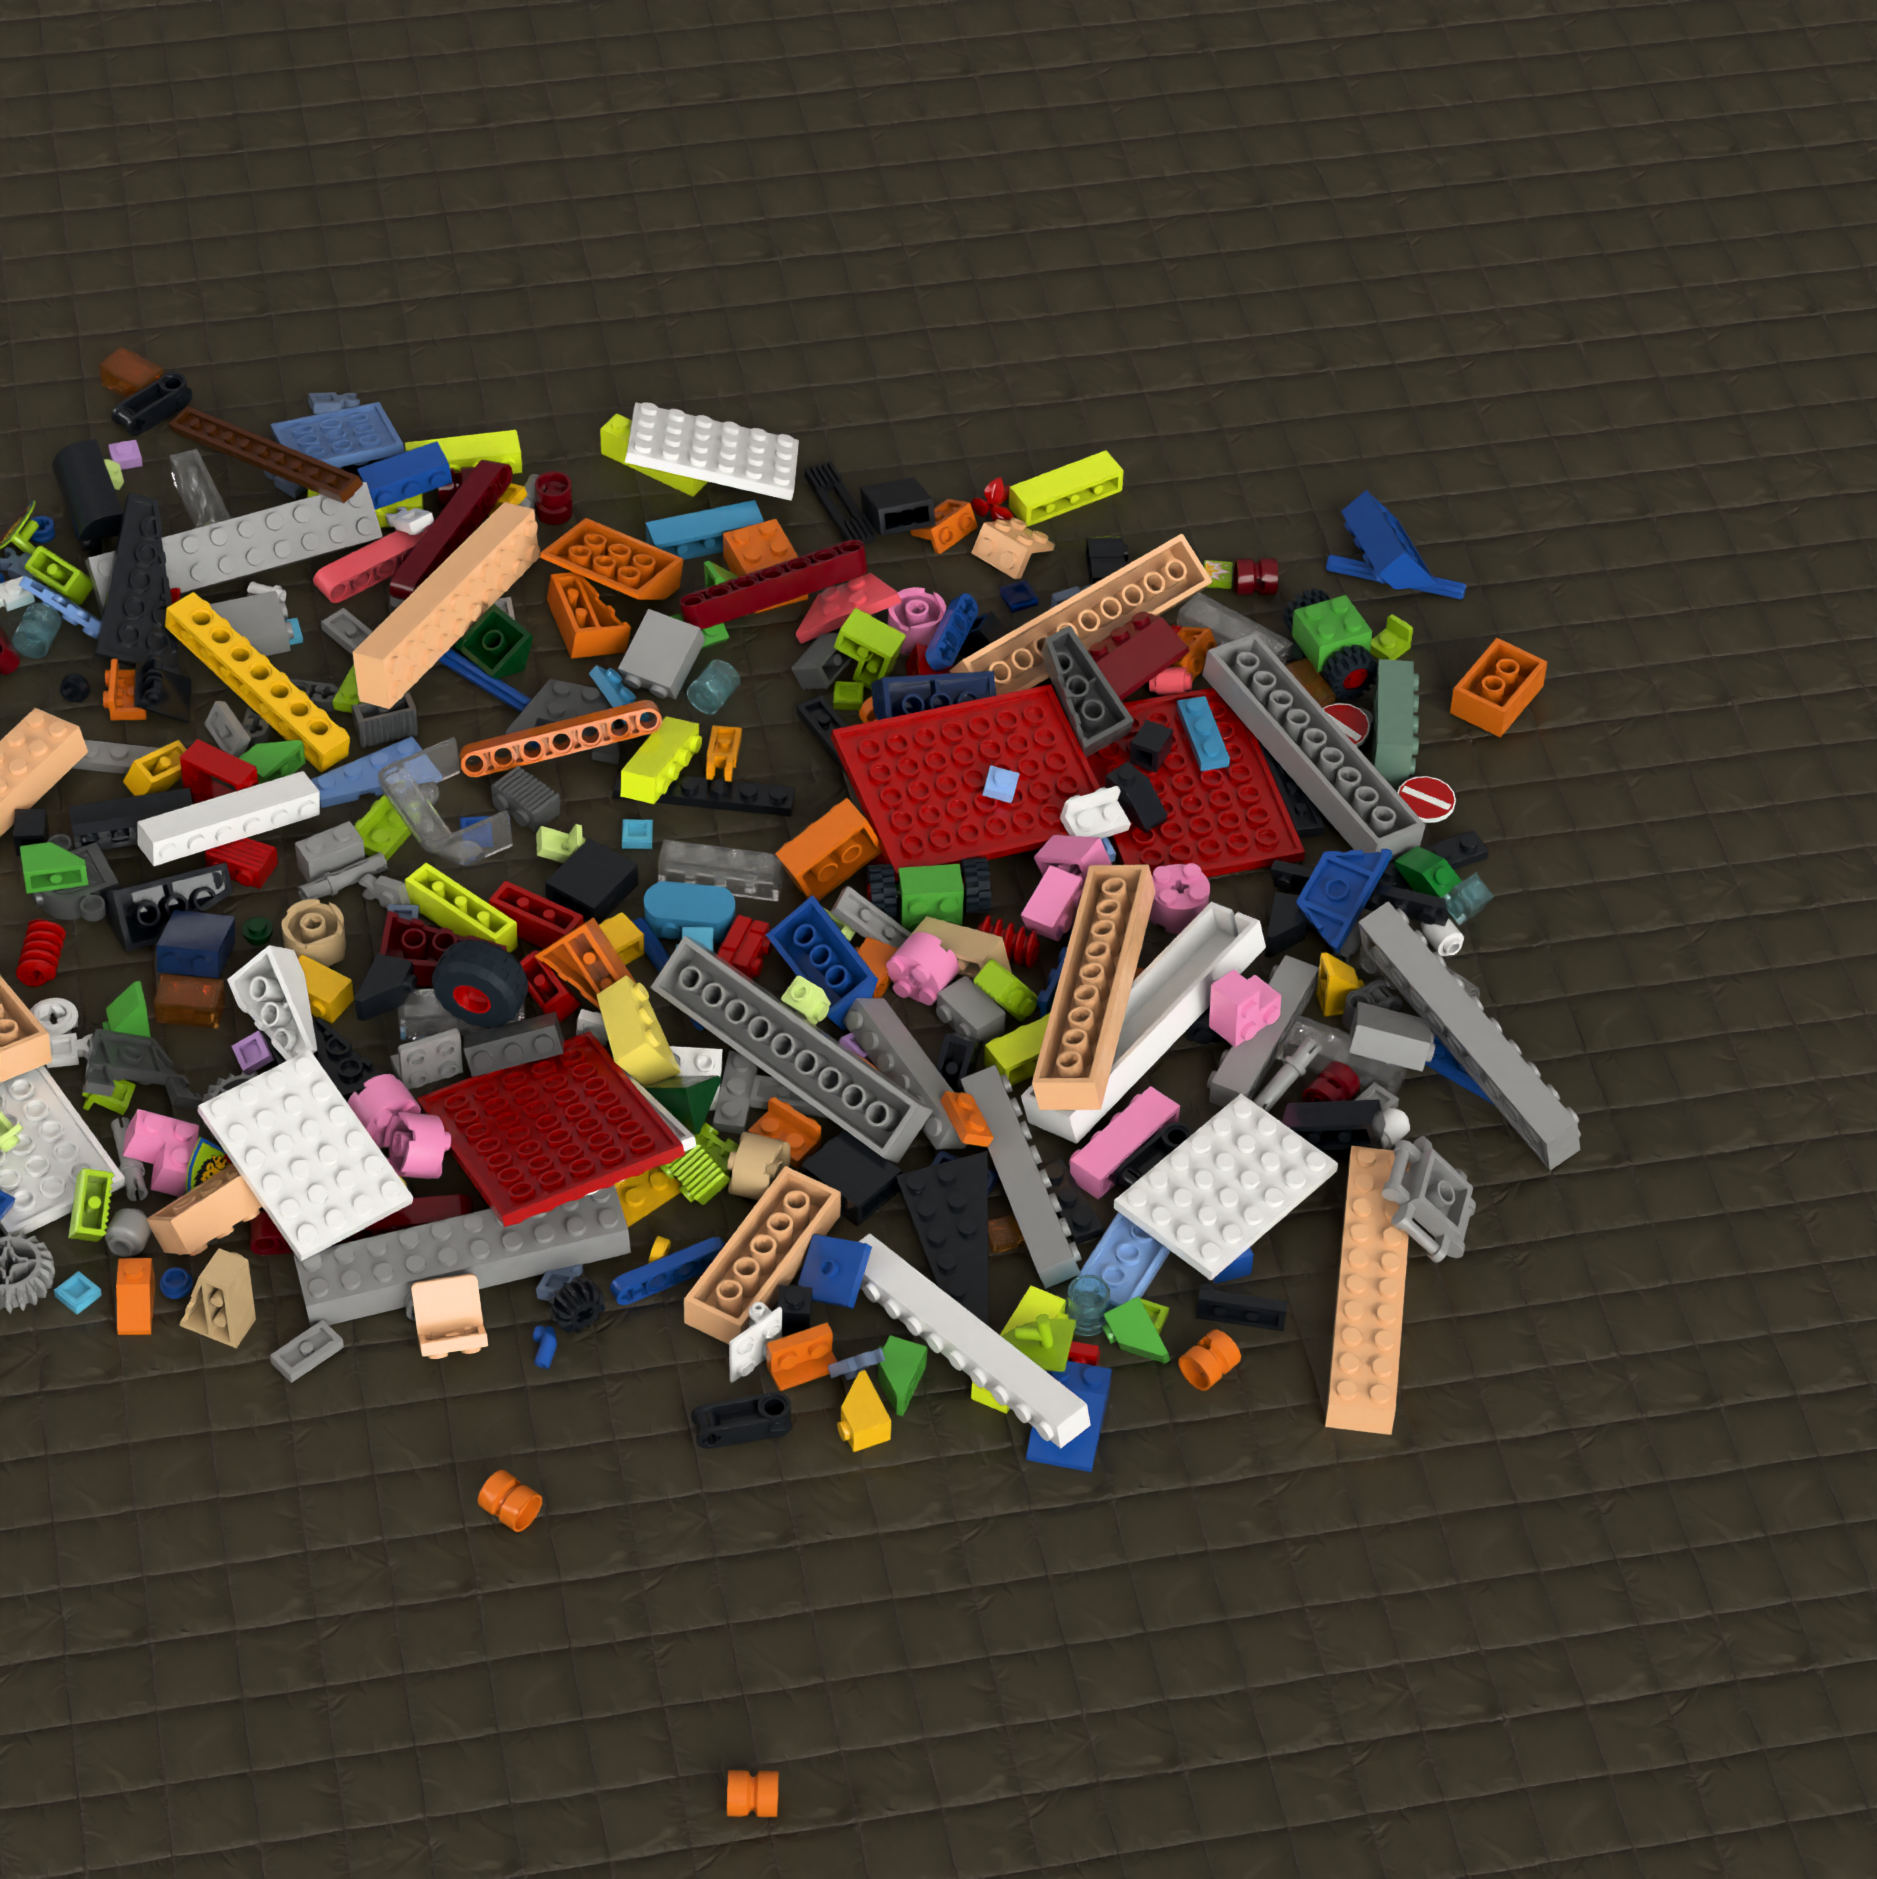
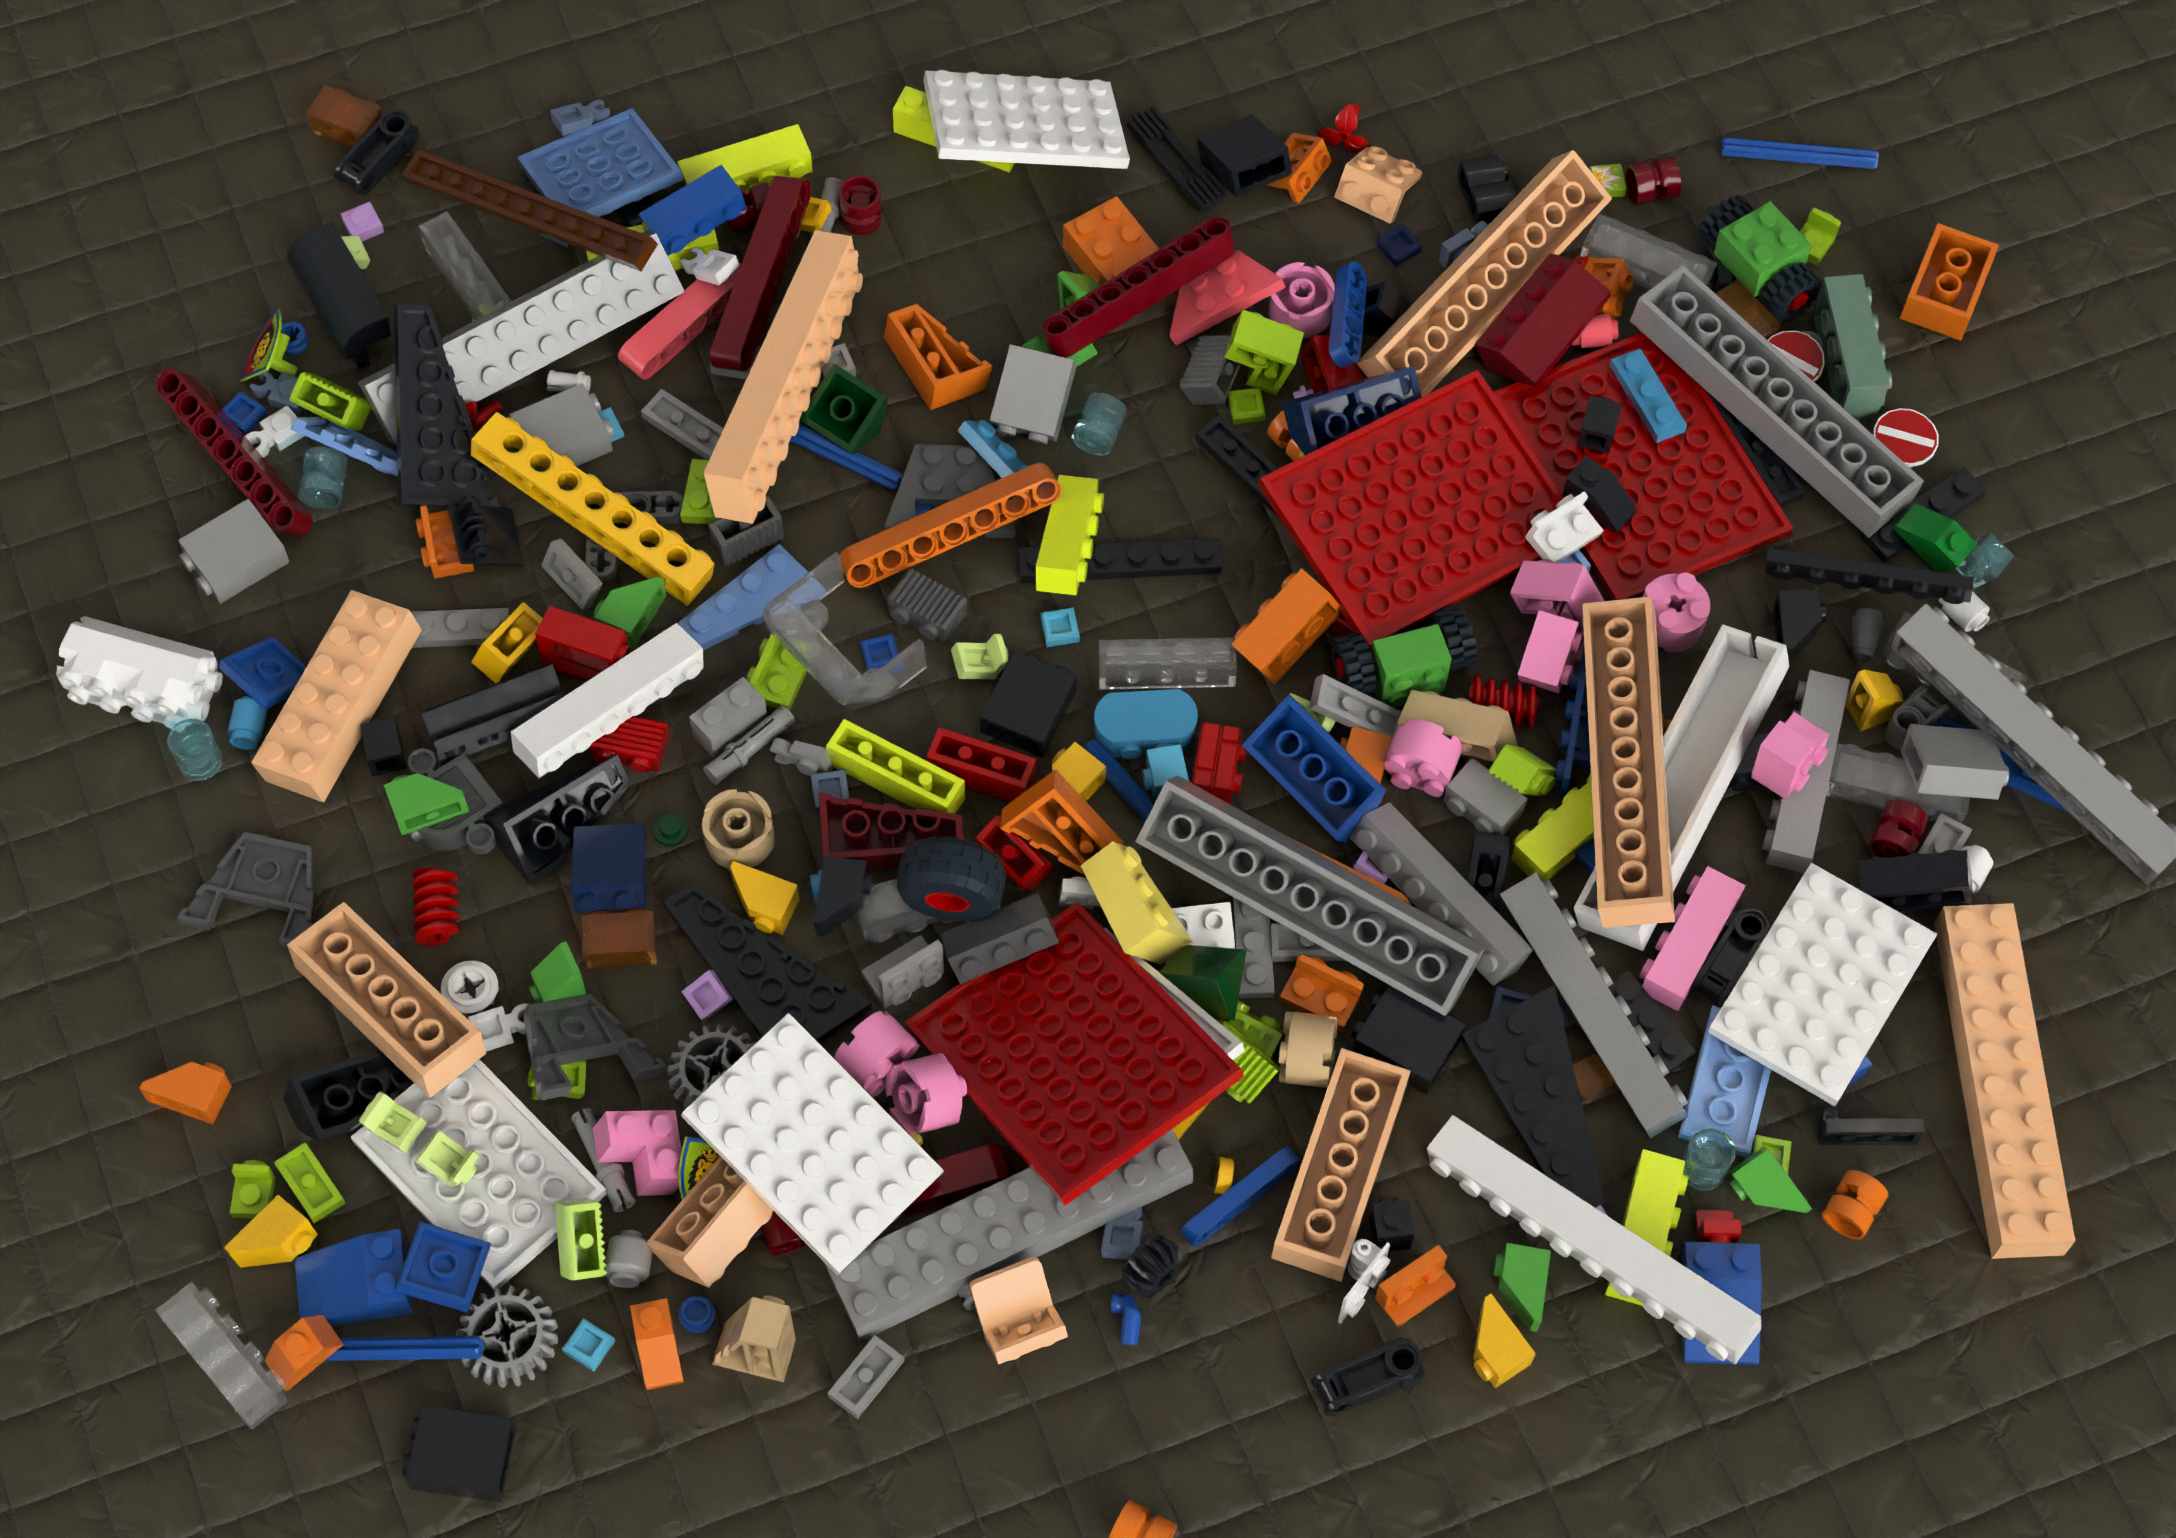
camera: 10 degrees left, 15 degrees up
black plate [60,673,90,703] -> none
white wedge [227,945,317,1061] -> none
orange slope [540,518,684,600] -> none
dark azure brick [646,500,764,560] -> none
light orange hinge [706,725,742,781] -> none
yellowish green bracket [781,976,831,1025] -> none
blue plate [798,1234,872,1309] -> none
sand blue plate [828,1348,885,1381] -> none
orange plate [940,1091,994,1147] -> none
light blue plate [982,765,1019,803] -> none
lime shield [1001,1314,1076,1372] -> none
neon yellow brick [1009,450,1124,527] -> none
dark grey wedge [1041,626,1134,757] -> none
light grey pin [1252,1036,1322,1112] -> none
blue wing [1296,849,1393,953] -> none
blue slope [1341,490,1437,590] -> none
light grey brick [1382,1136,1476,1263] -> none

